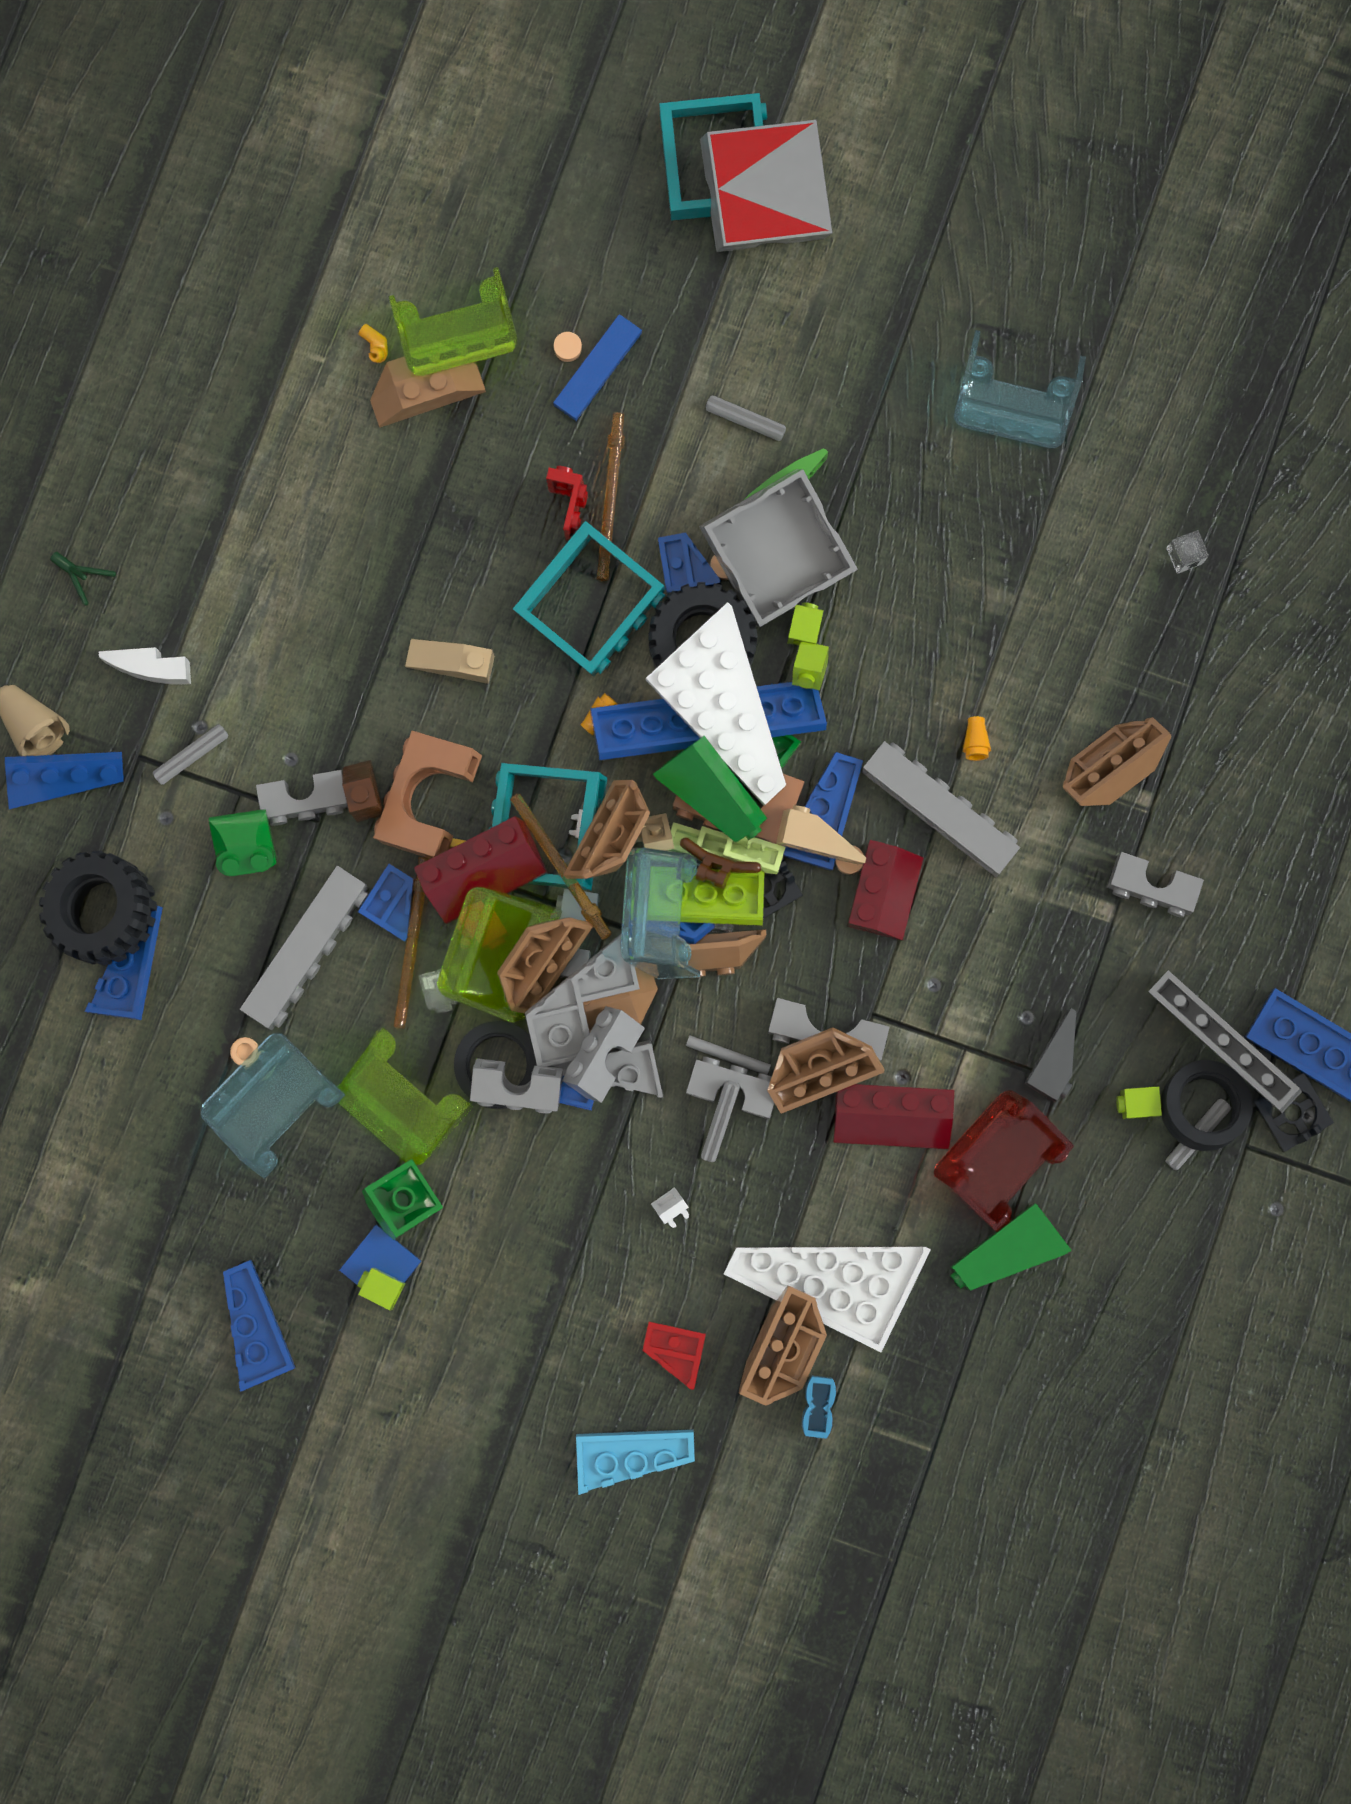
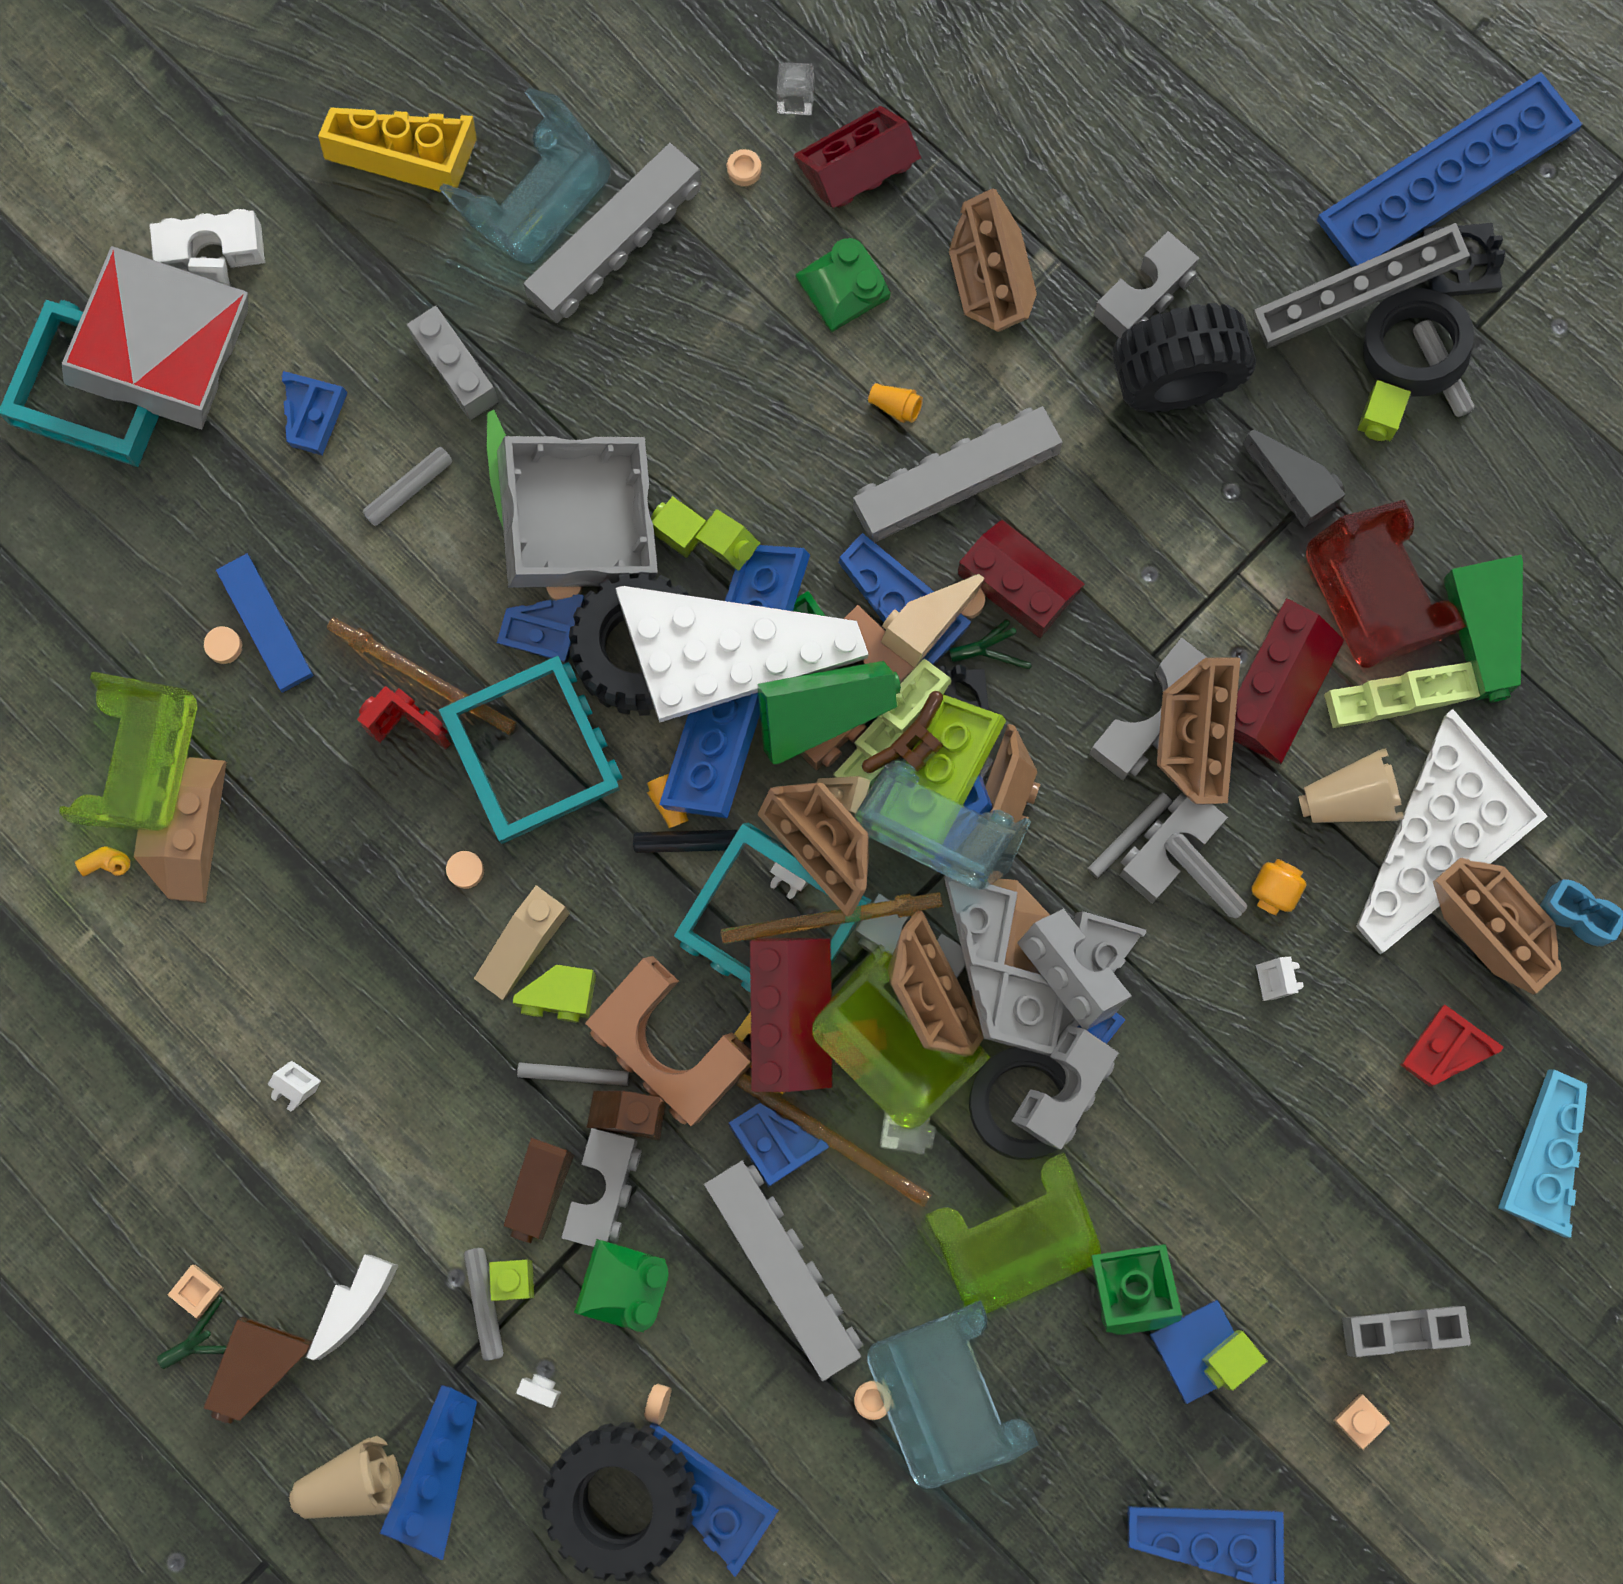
camera: 65 degrees left, 5 degrees down
none -> white arch [150,209,265,272]
none -> light nougat plate [168,1265,224,1318]
none -> white tile [188,256,230,286]
none -> reddish brown slope [204,1316,313,1423]
none -> white tile [268,1061,321,1112]
none -> blue wing [282,371,348,455]
none -> yellow wedge [318,108,477,196]
none -> light grey arch [407,306,499,421]
none -> light nougat tile [446,851,484,889]
none -> lime brick [489,1260,534,1301]
none -> reddish brown slope [504,1138,574,1244]
none -> lime slope [513,965,596,1023]
none -> white plate [516,1374,561,1408]
none -> light grey bar [517,1062,629,1086]
none -> light grey brick [523,143,701,324]
none -> black axle [633,830,738,853]
none -> light nougat tile [644,1384,671,1425]
none -> light nougat tile [727,149,761,186]
none -> dark red slope [793,105,921,208]
none -> green slope [795,238,890,332]
none -> dark green plant [949,619,1032,669]
none -> black tyre [1112,303,1256,412]
none -> light orange head [1251,859,1306,915]
none -> tan cone [1298,749,1404,823]
none -> yellowish green slope [1324,662,1480,728]
none -> light nougat plate [1333,1394,1390,1450]
none -> light grey arch [1342,1306,1471,1357]

